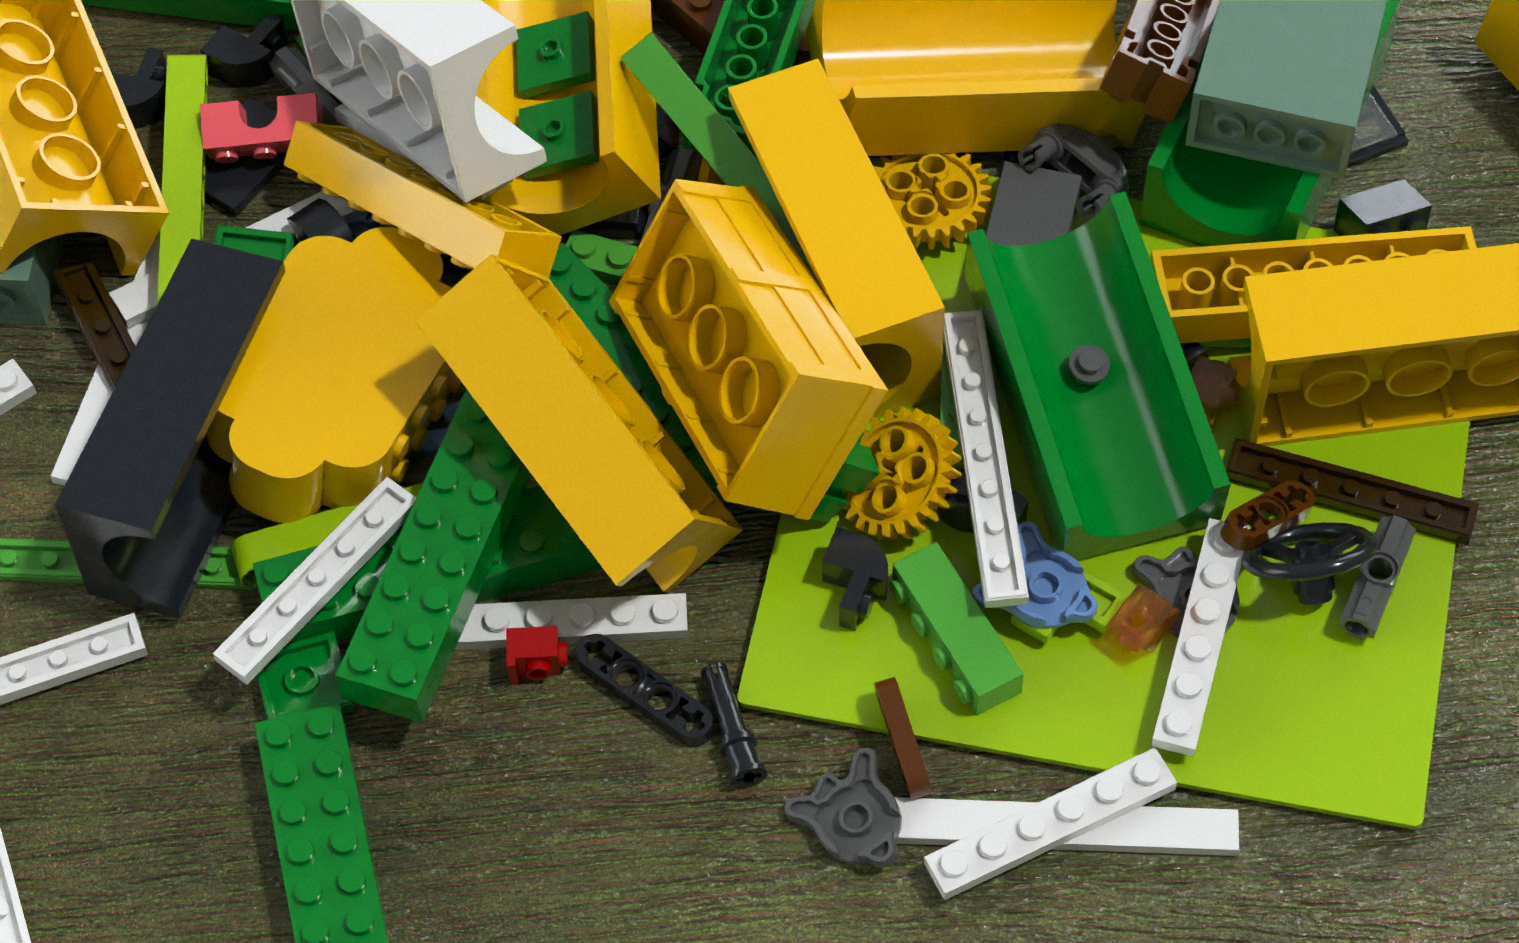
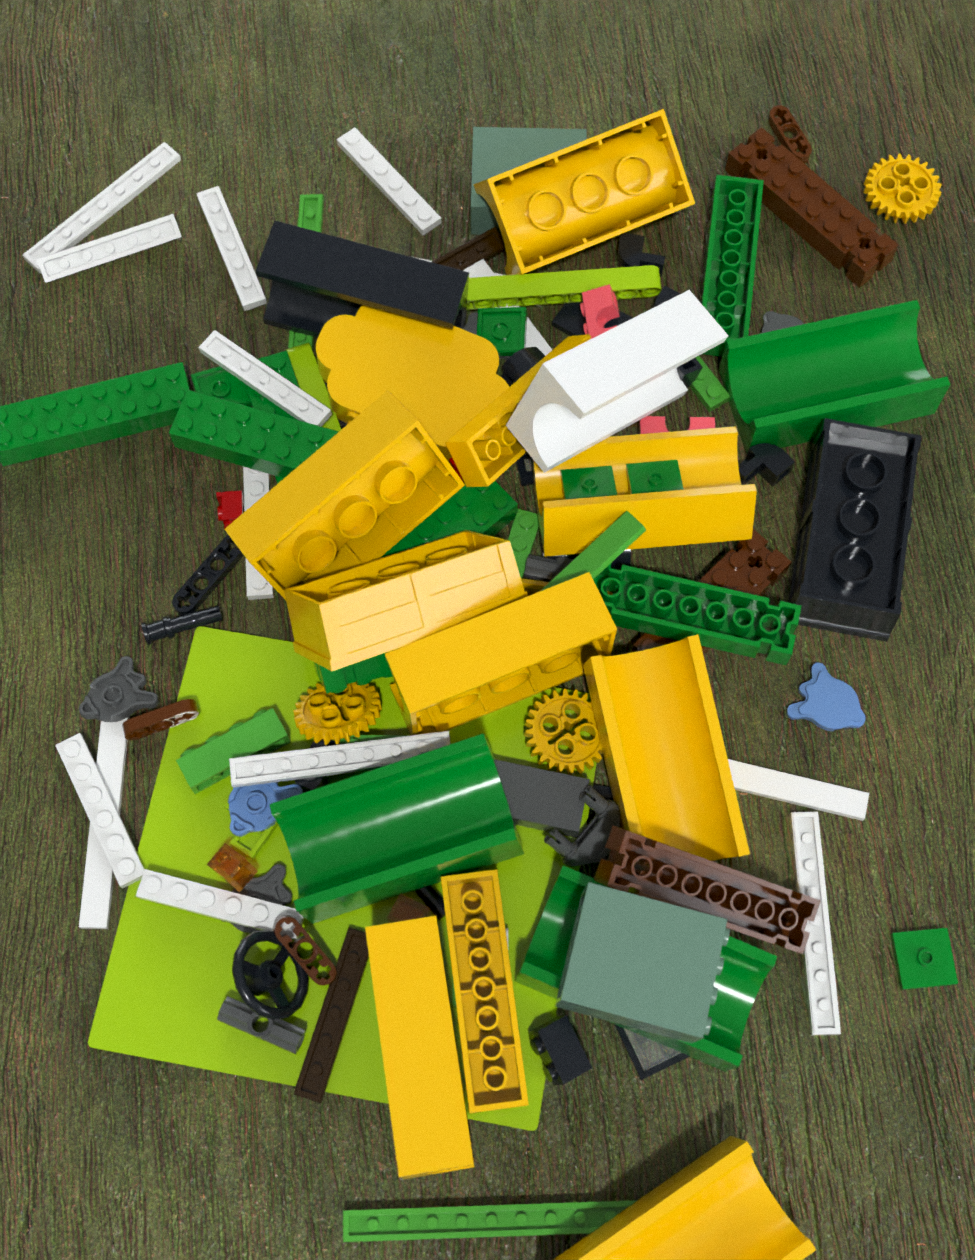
camera: 85 degrees right, 10 degrees up
black brick [822,526,888,631] -> none
dark grey plate [1068,345,1110,385] -> none

